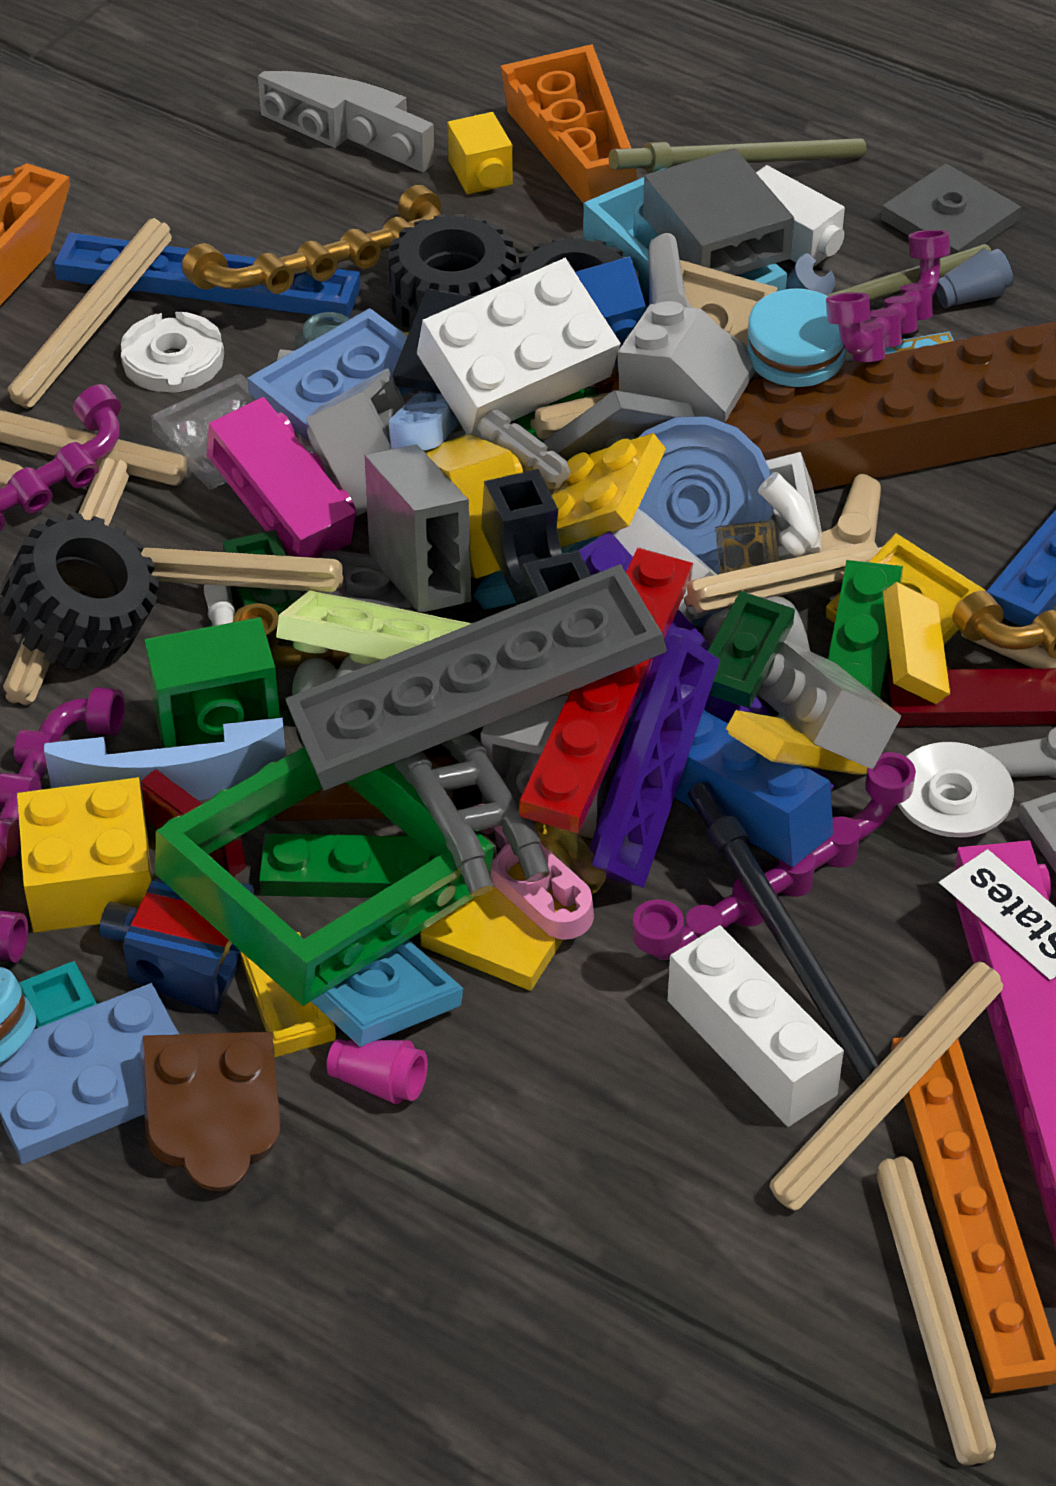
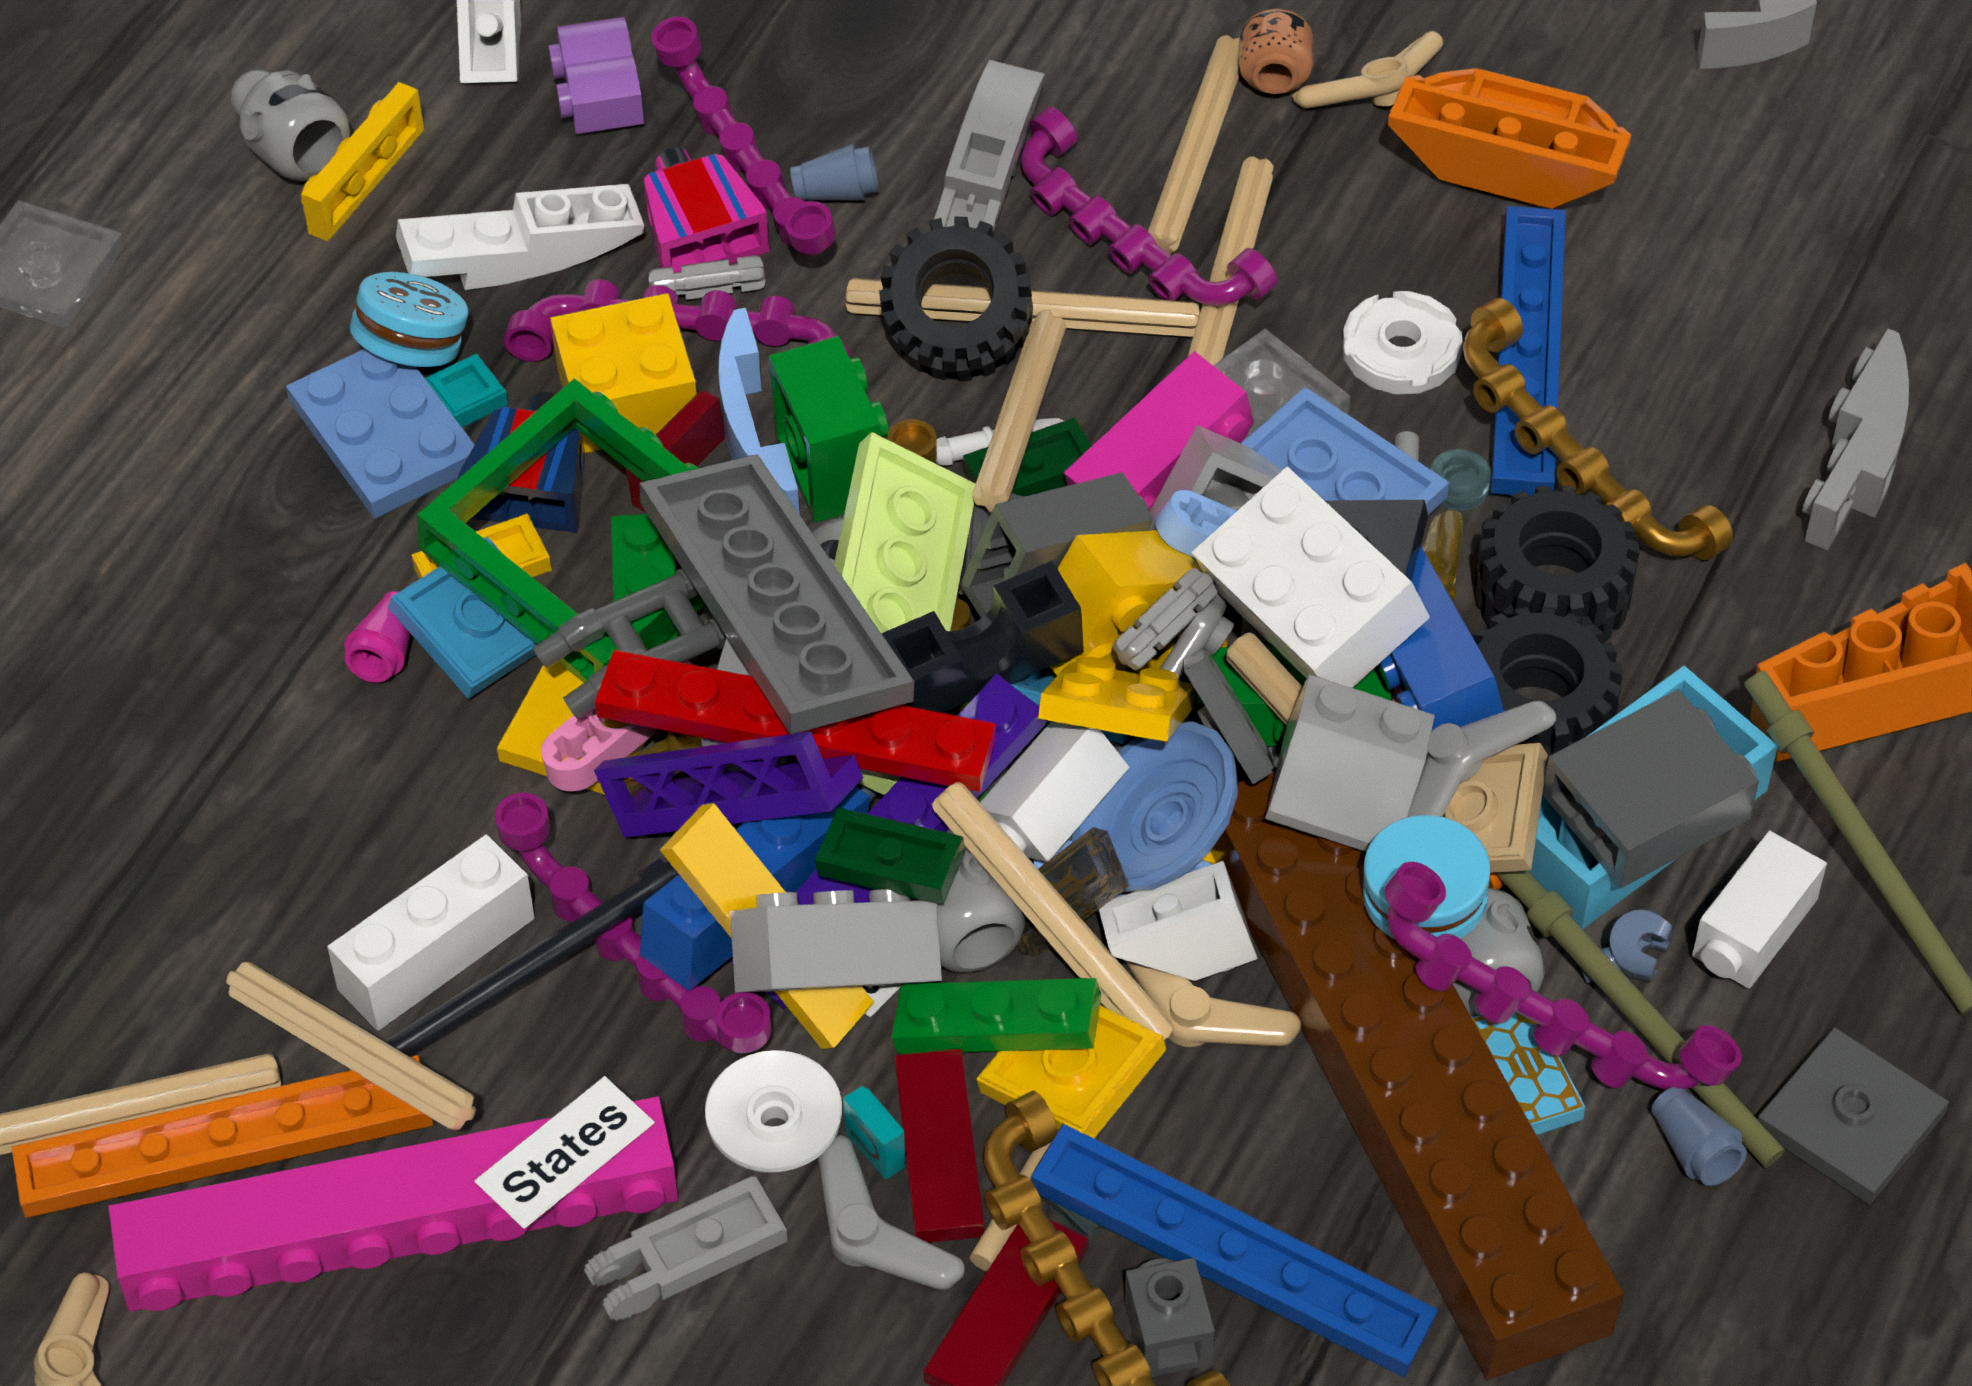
camera: 85 degrees right, 5 degrees up
tan axle [8,218,172,409] -> none
reddish brown plate [140,1032,280,1191] -> none
yellow brick [447,112,513,194] -> none
white arm [758,472,819,557] -> none
yellow tile [883,582,950,704] -> none
none -> teal tile [843,1085,906,1180]

